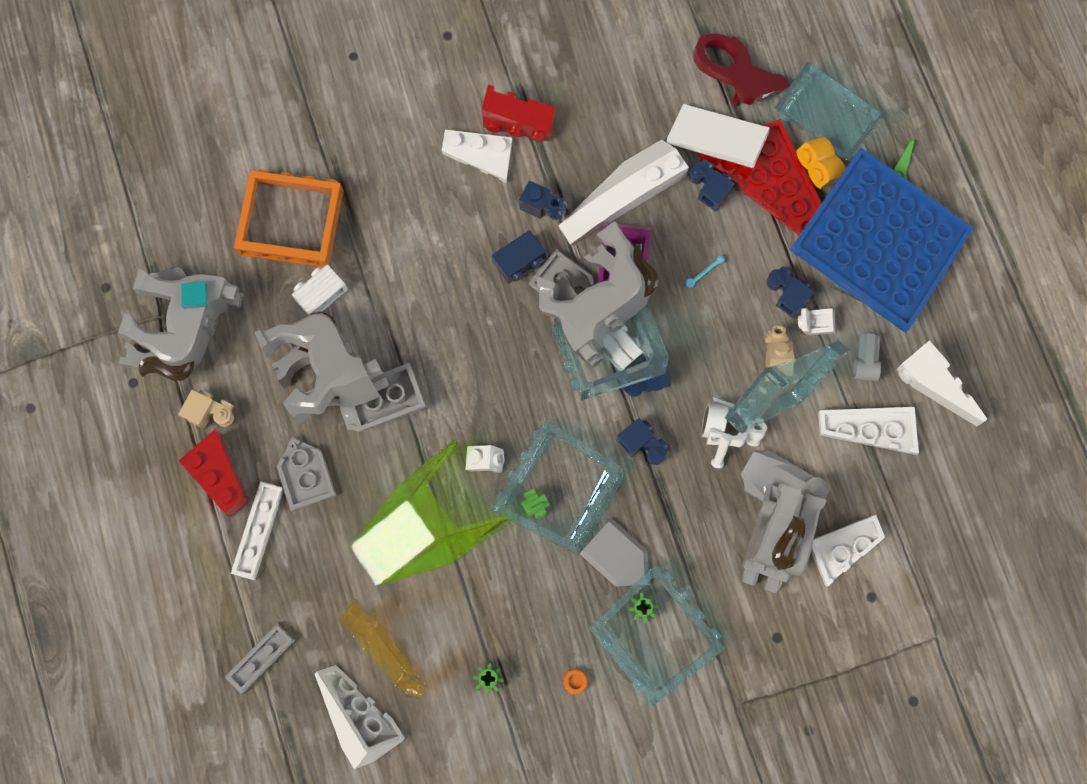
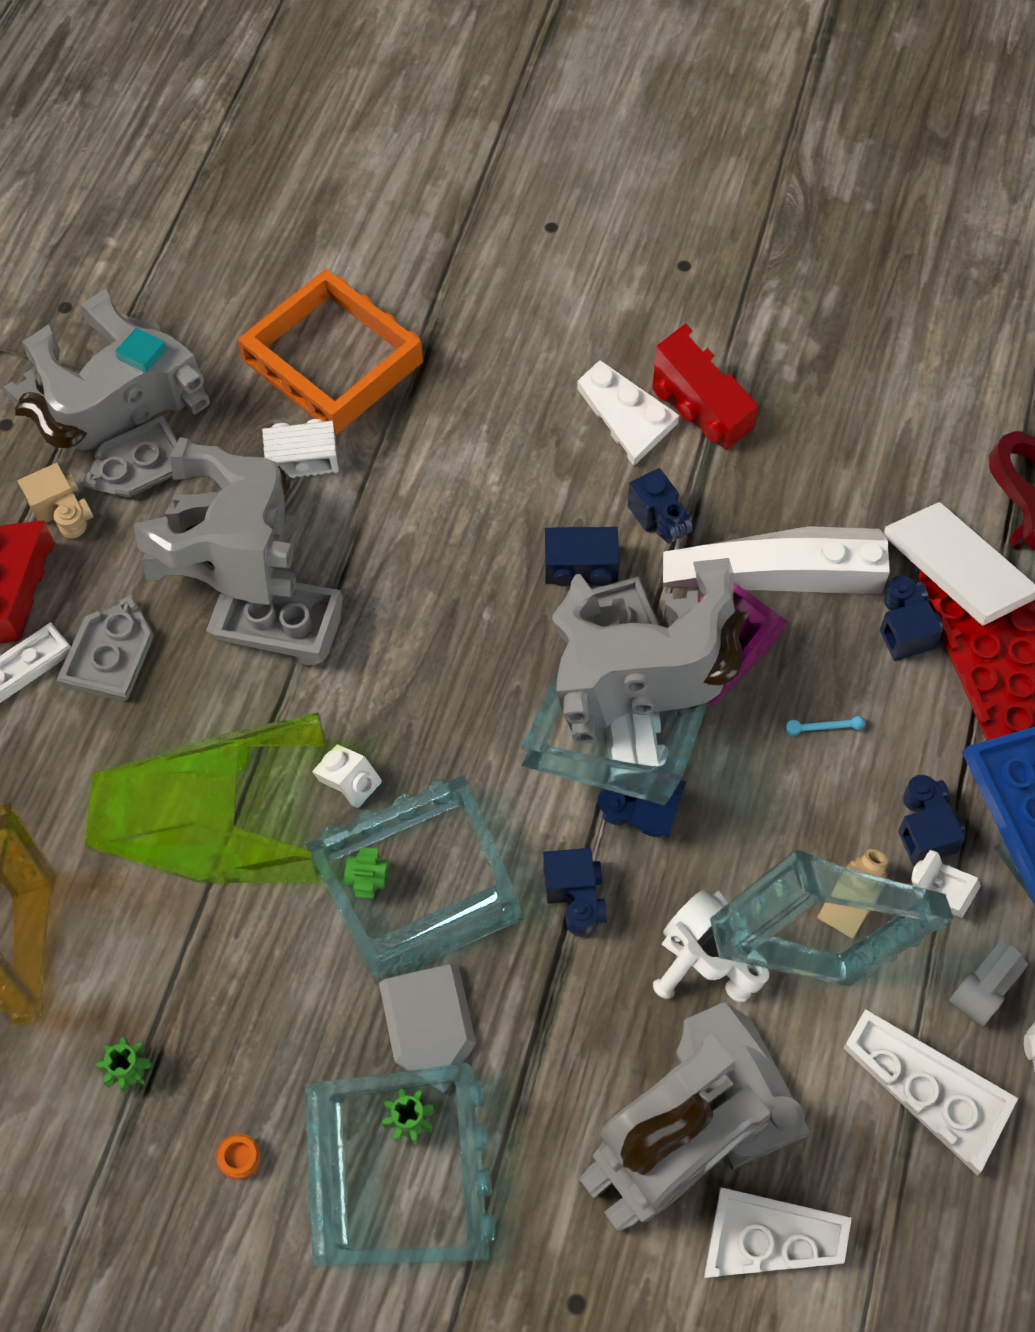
camera: 35 degrees right, 15 degrees down
none -> light grey tile [81,415,178,498]

